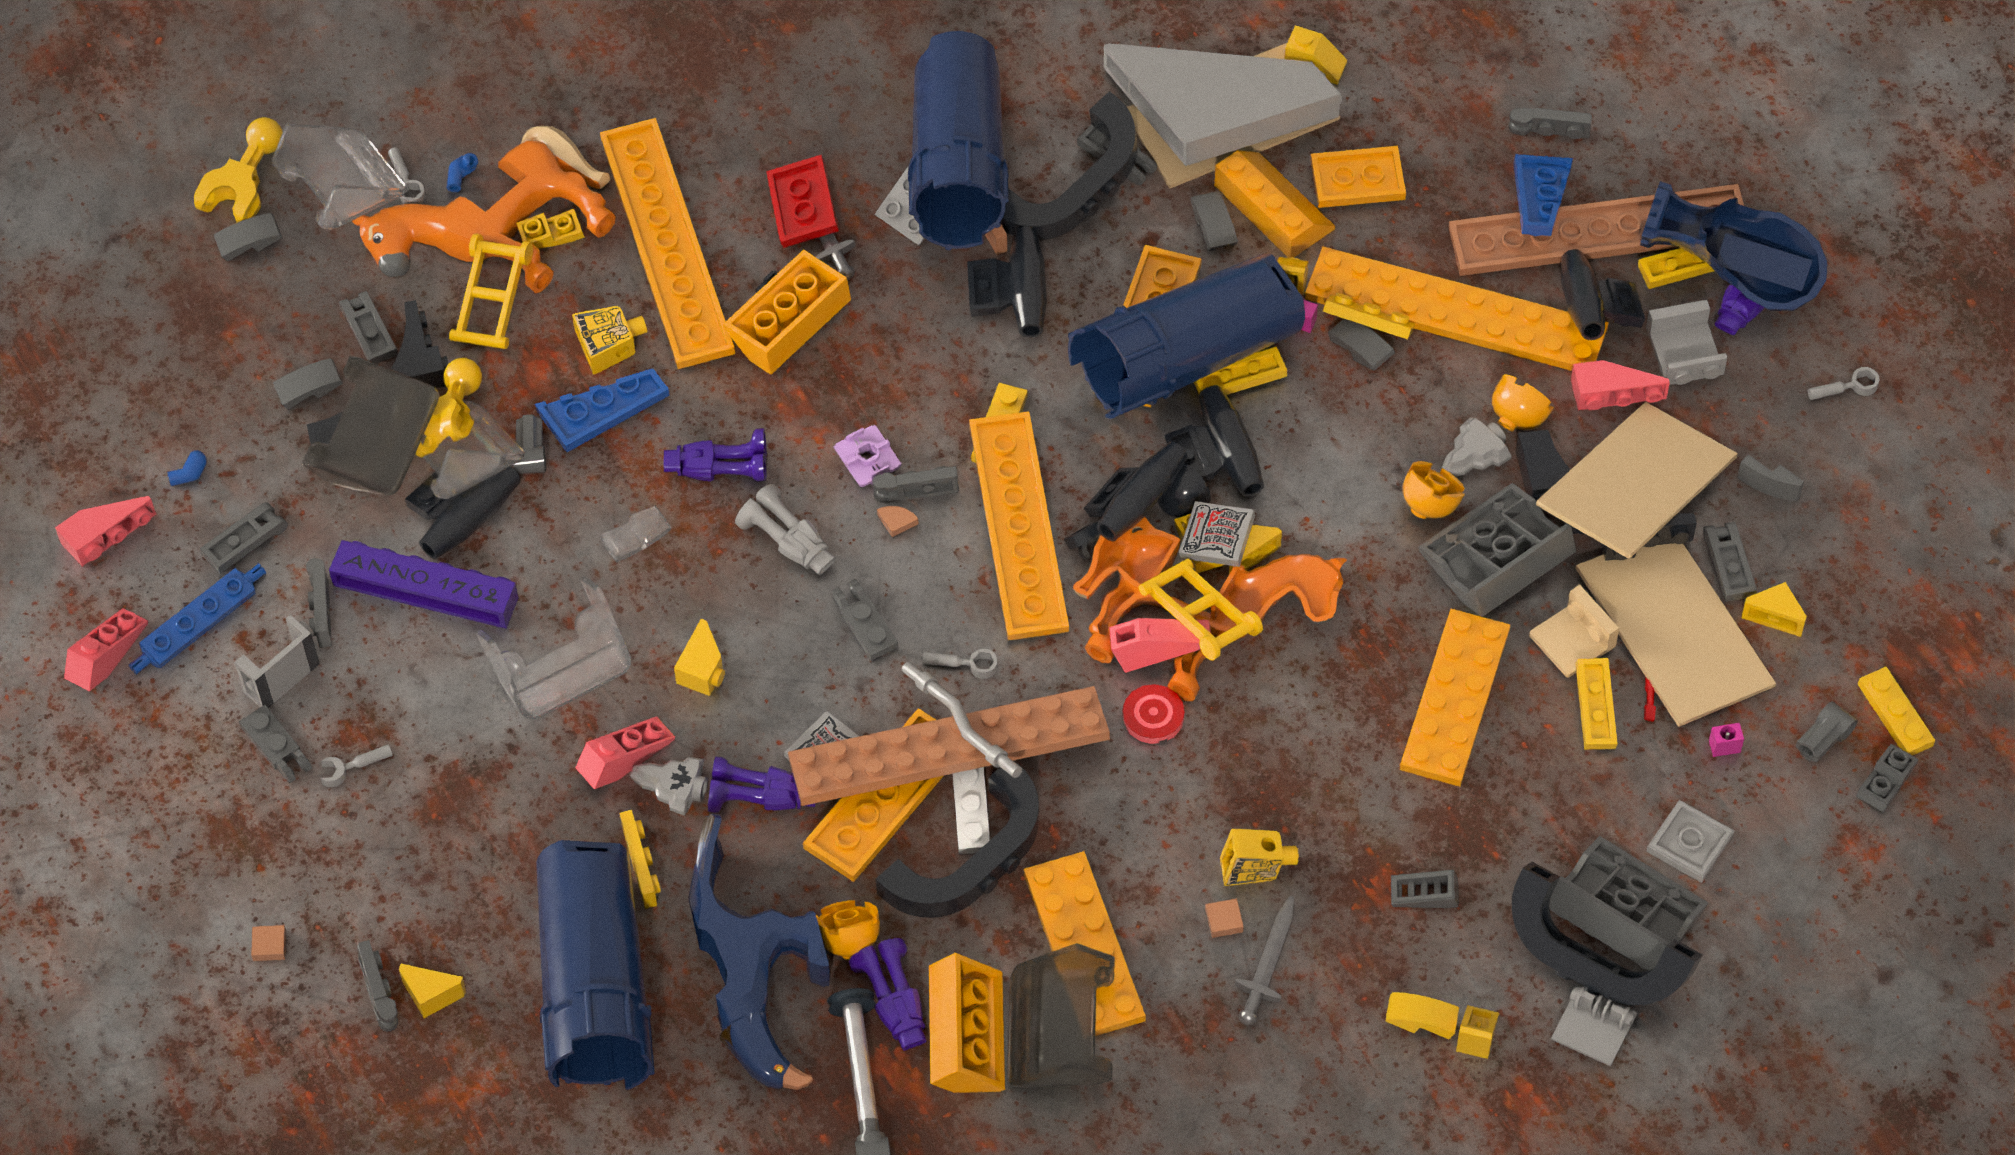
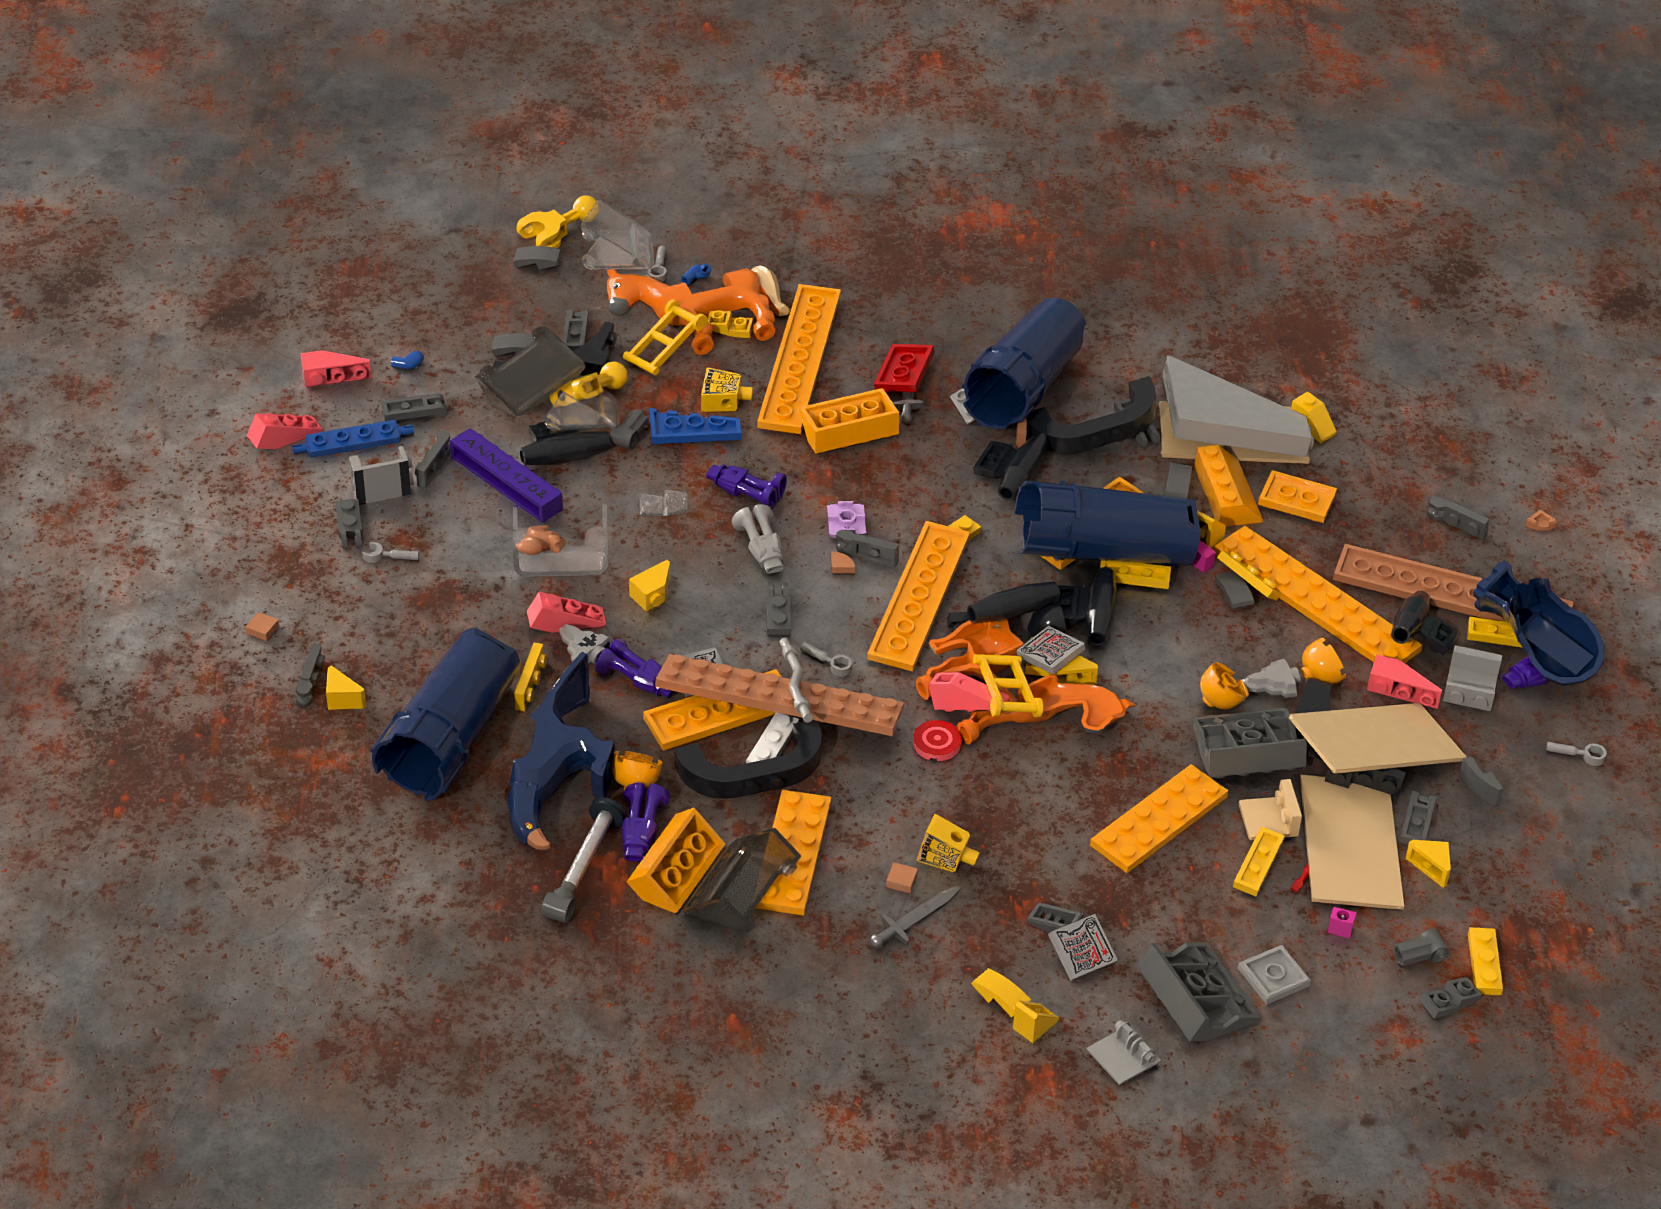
camera: 25 degrees right, 15 degrees down
black arch [1512,862,1703,1005] -> none
blue wing [1513,154,1573,236] -> none
none -> nougat animal [516,525,566,555]
none -> light grey tile [1048,914,1118,981]
none -> nougat tile [1525,510,1558,531]

